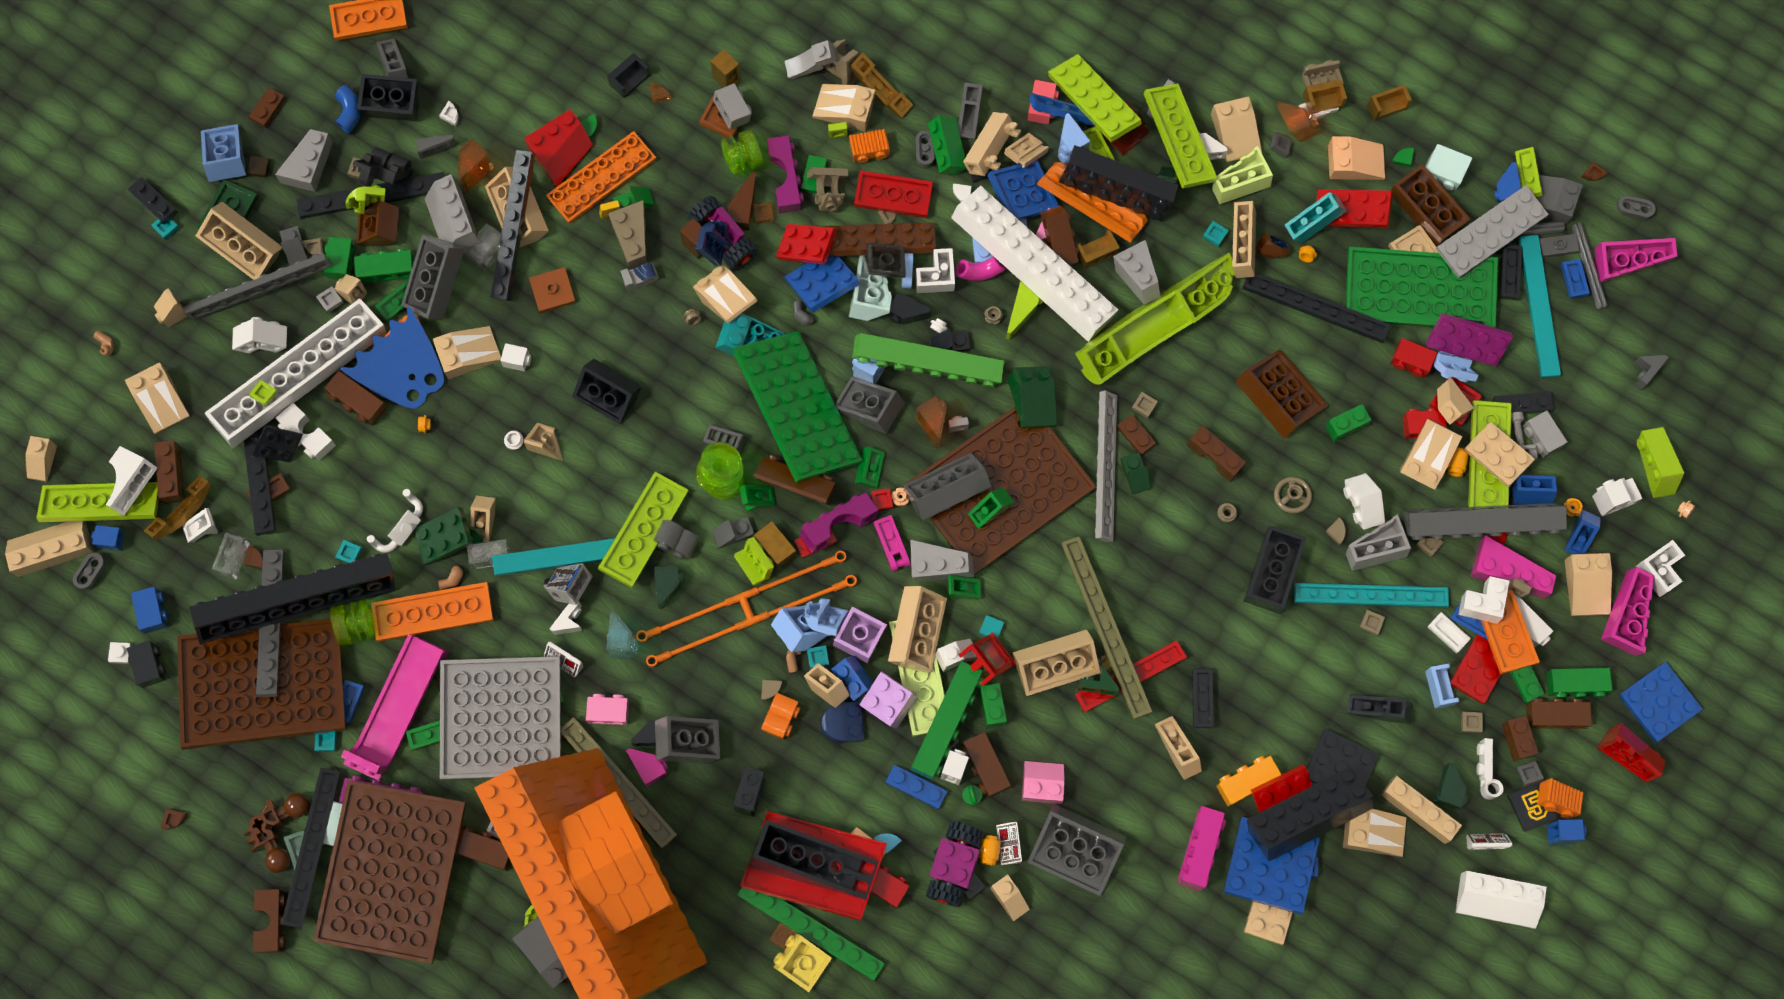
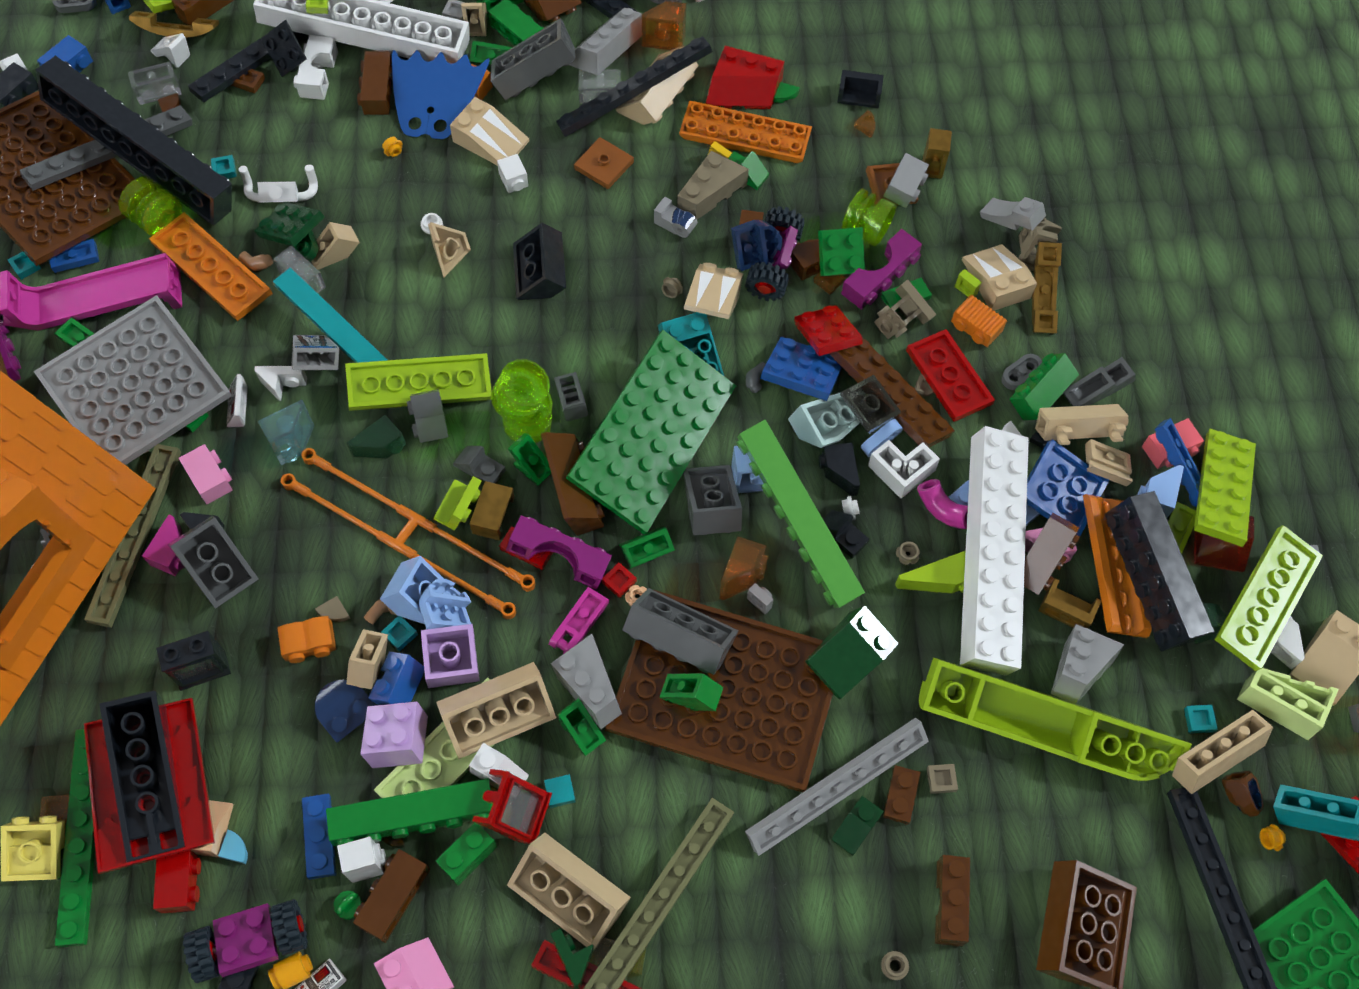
camera: 55 degrees right, 10 degrees down
none -> green plate [818,227,865,276]

